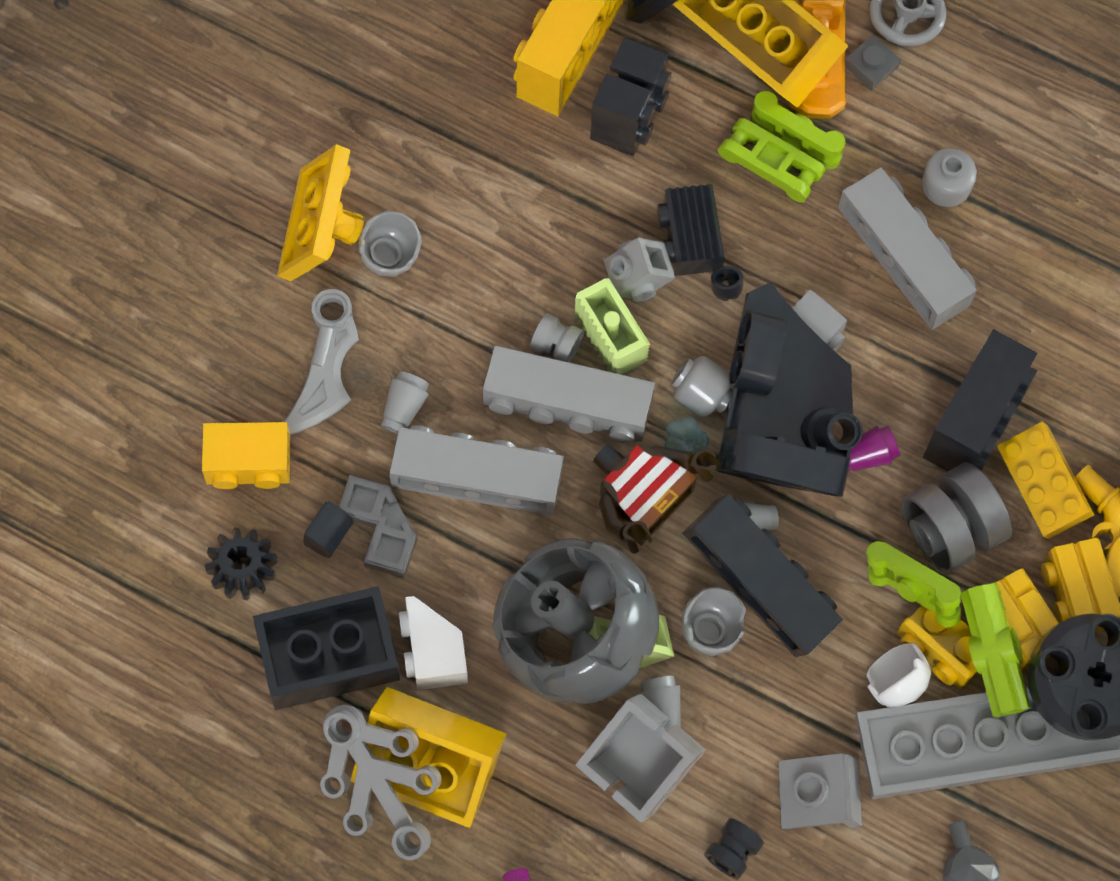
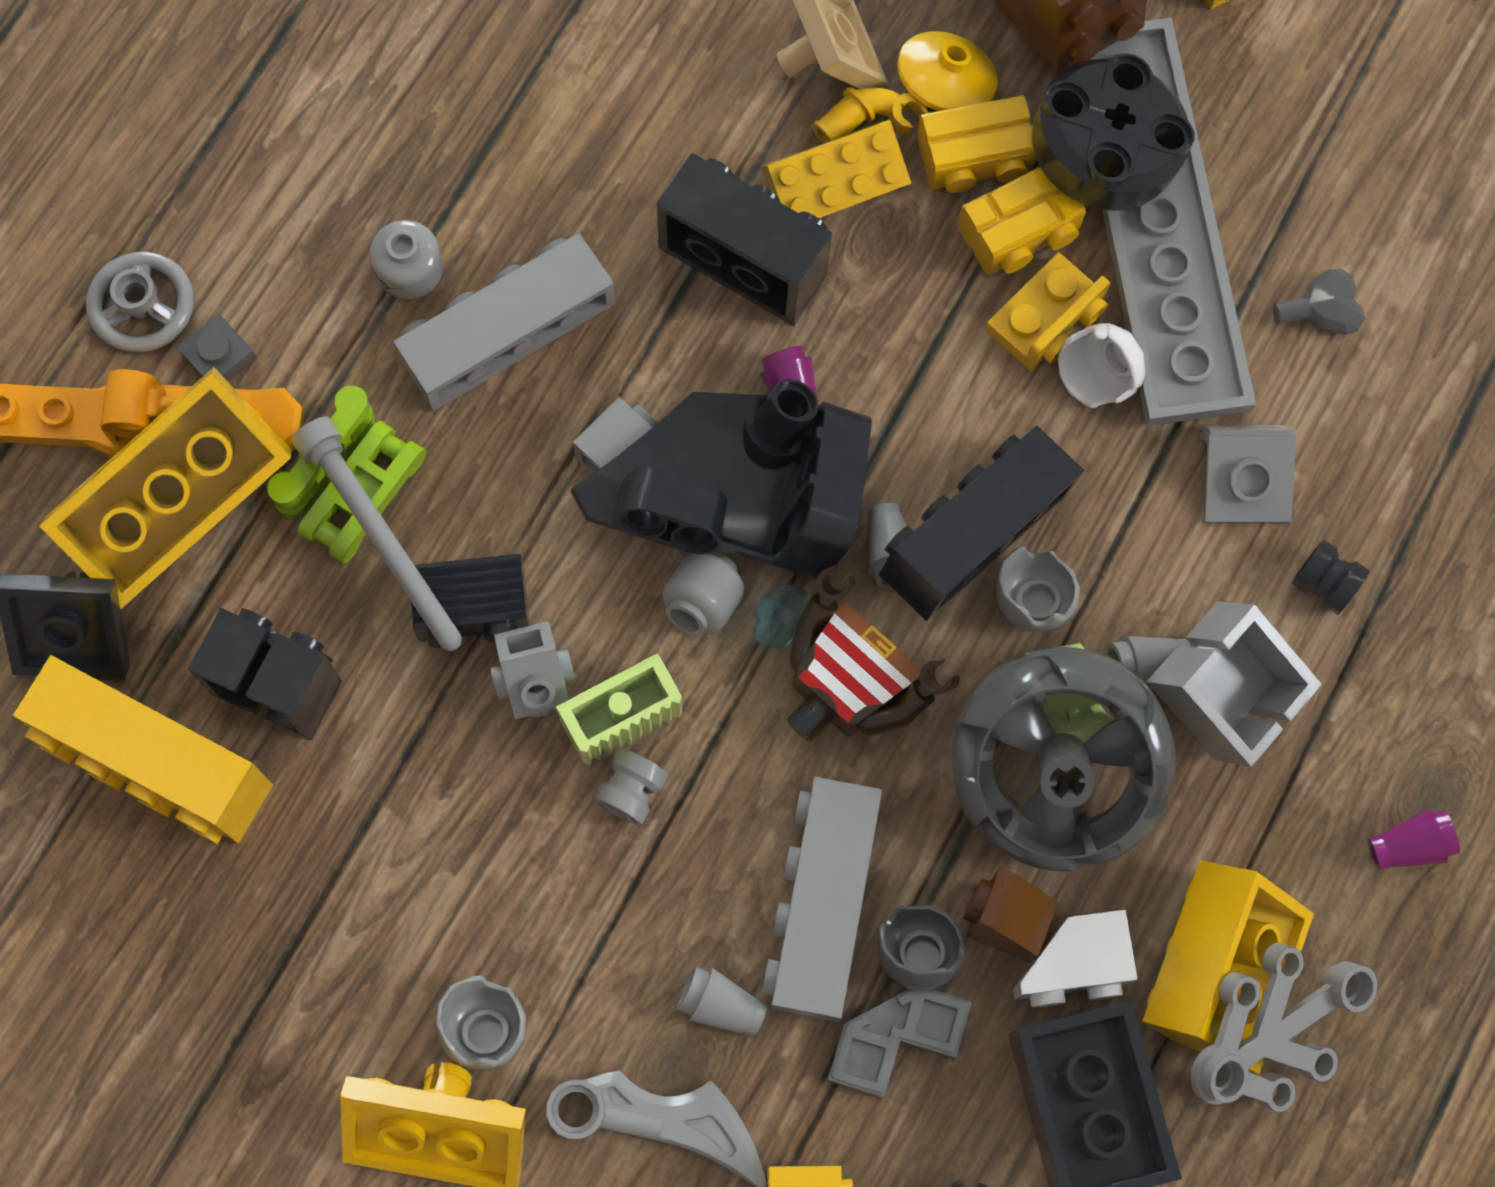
camera: 90 degrees left, 5 degrees up
black brick [303,501,354,558] -> none
light grey brick [483,346,655,443] -> none
black hinge [711,266,744,301] -> none
lime plate [866,541,961,627] -> none
flat silver wheel [901,462,1012,574] -> none
lime piece [961,583,1032,718] -> none
none -> light grey piece [291,416,462,651]
none -> dark grey hair [877,905,966,991]
none -> reddish brown slope [963,867,1058,963]

